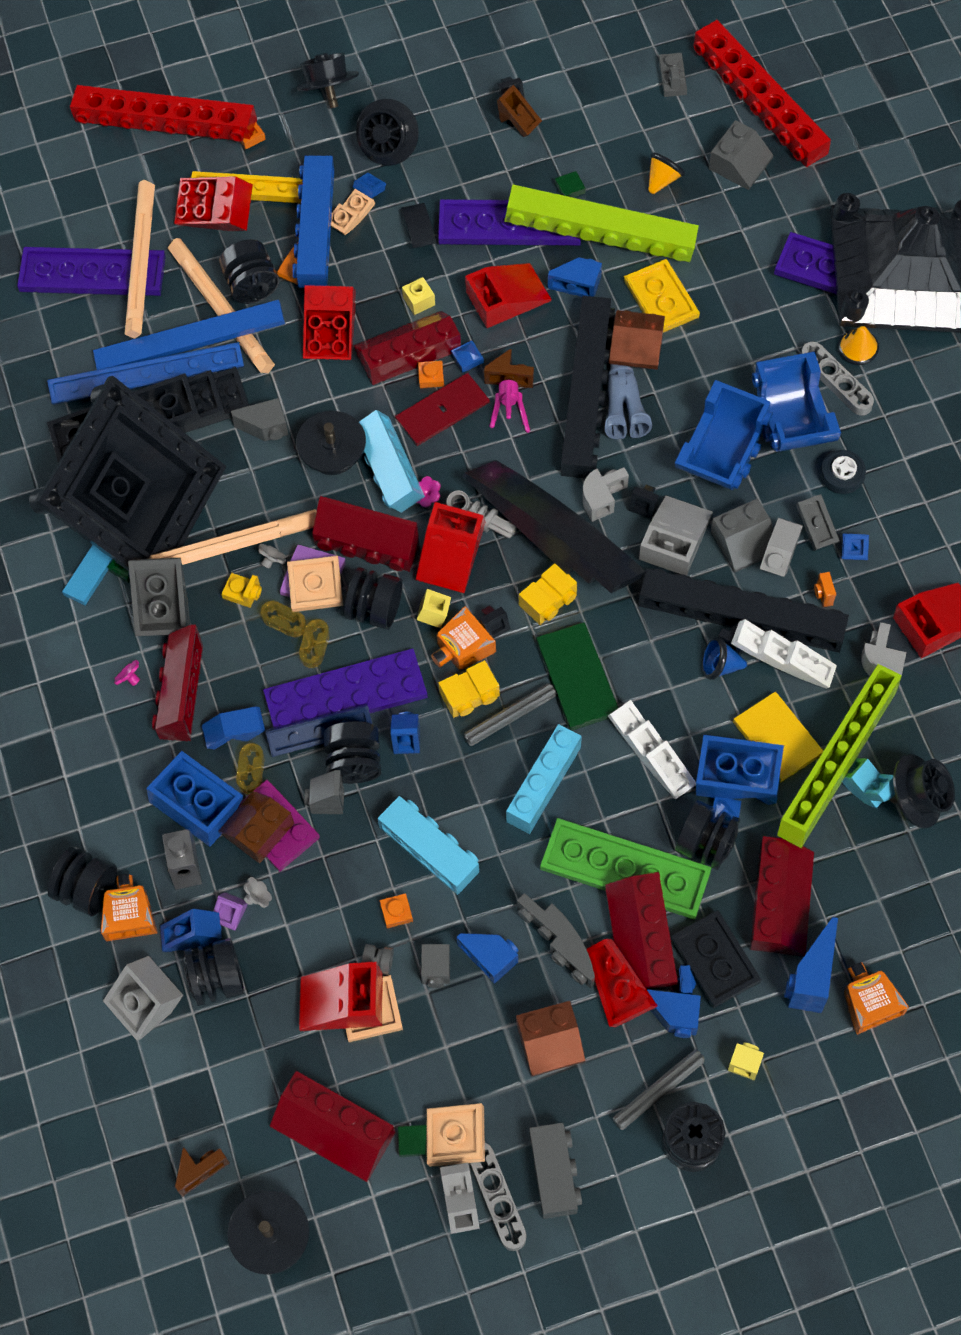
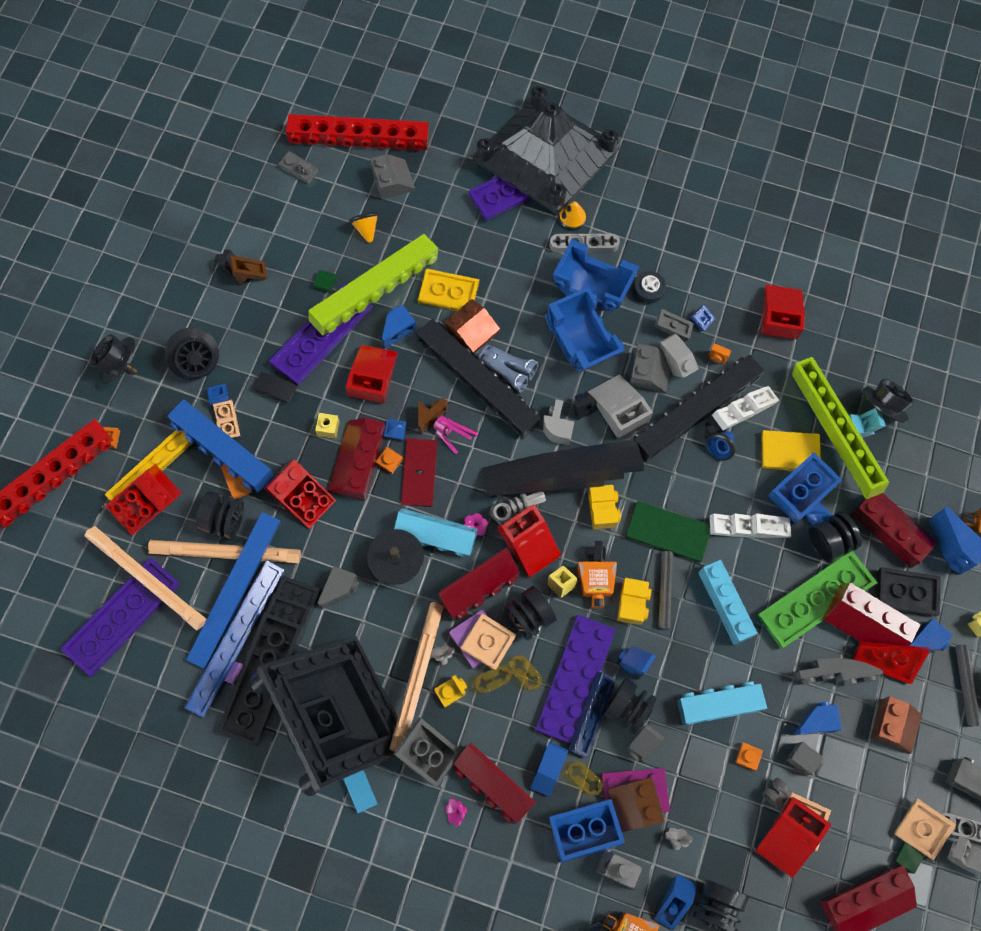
camera: 60 degrees left, 5 degrees up
medium lavender slope [213,893,248,930] -> none
blue tile [677,965,696,995] -> none
light grey brick [861,622,907,676] -> none

